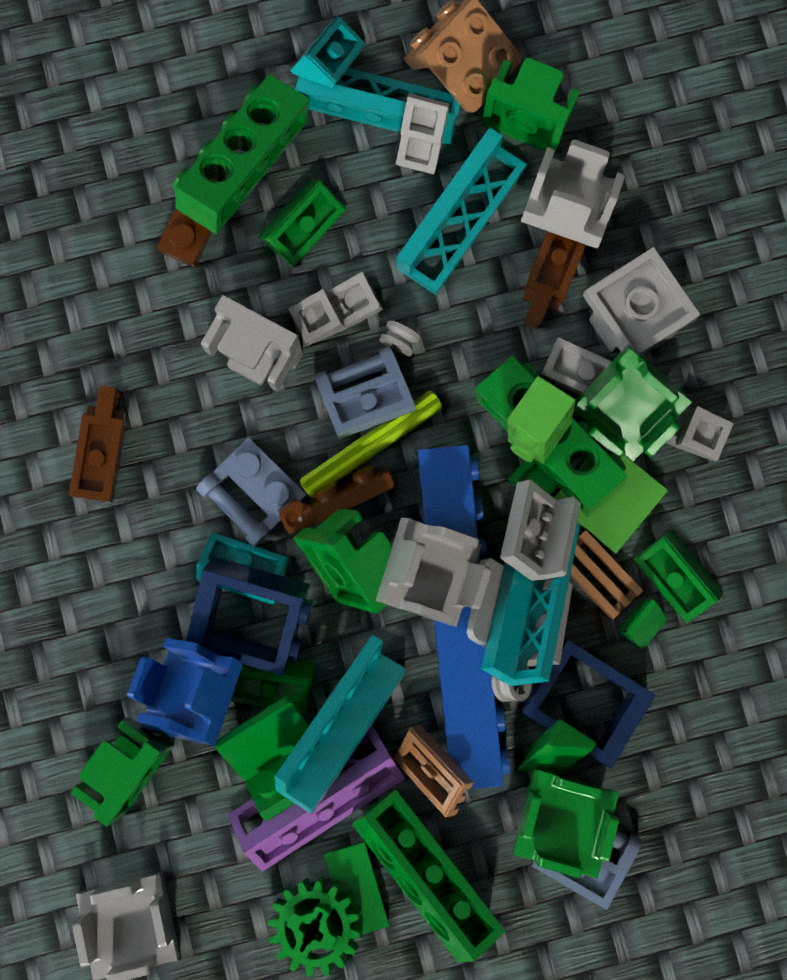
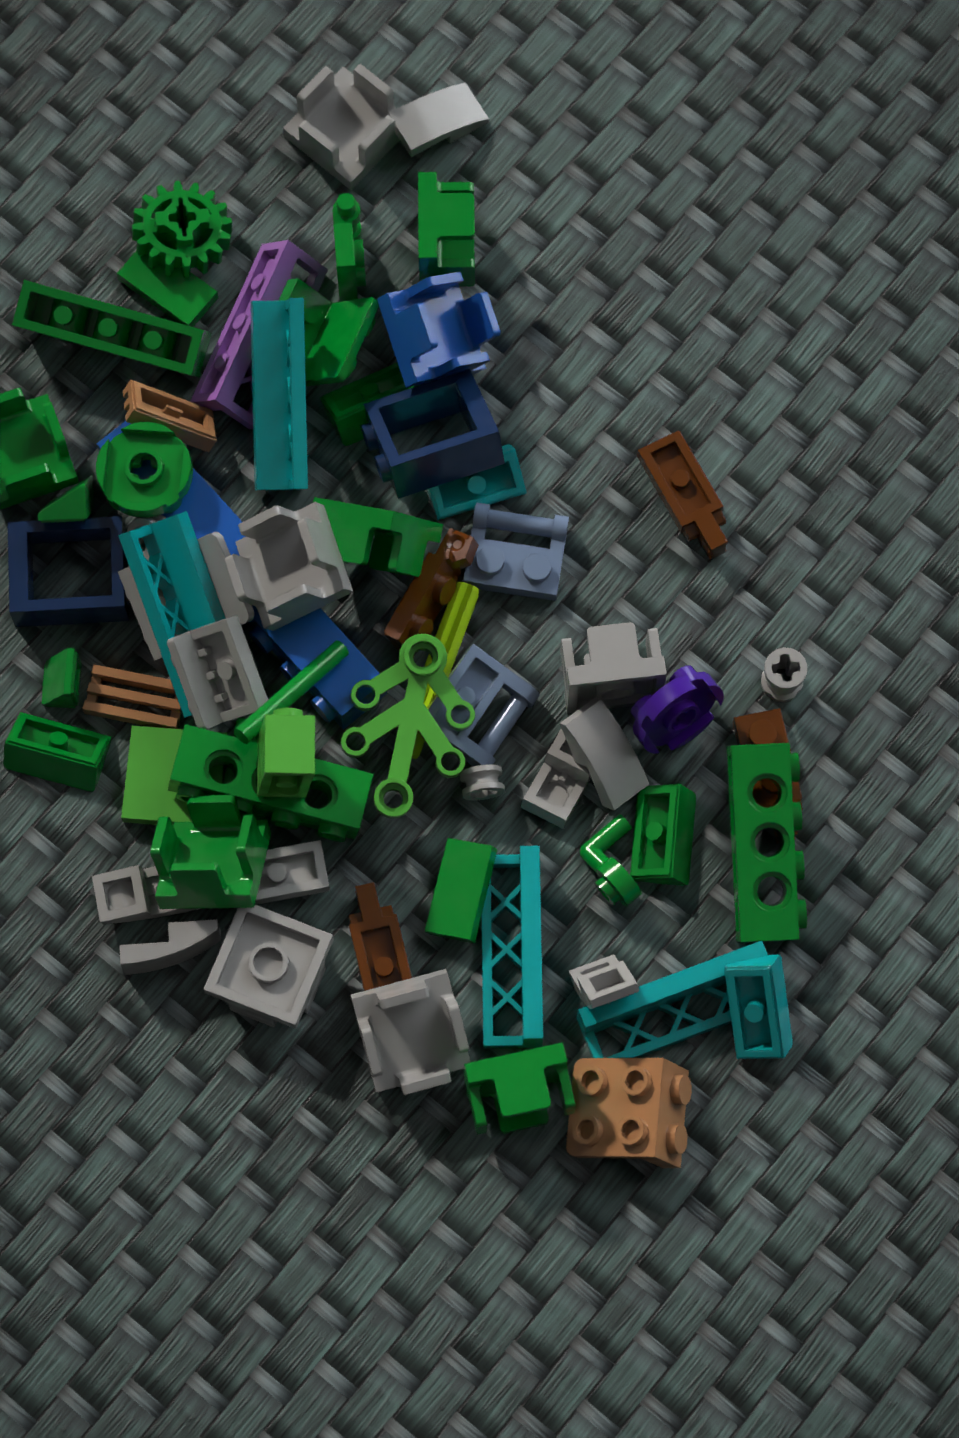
camera: 145 degrees right, 10 degrees down
none -> green plate [96,422,193,518]
none -> light grey slope [120,920,221,975]
none -> green bar [234,640,349,744]
none -> green plate [332,193,366,301]
none -> bright green plant [341,634,475,819]
none -> light grey slope [388,83,489,157]
none -> green tile [425,838,497,943]
none -> light grey slope [560,697,649,810]
none -> green plate [580,814,642,907]
none -> dark purple plate [630,665,724,754]
none -> light grey bush [760,647,807,702]

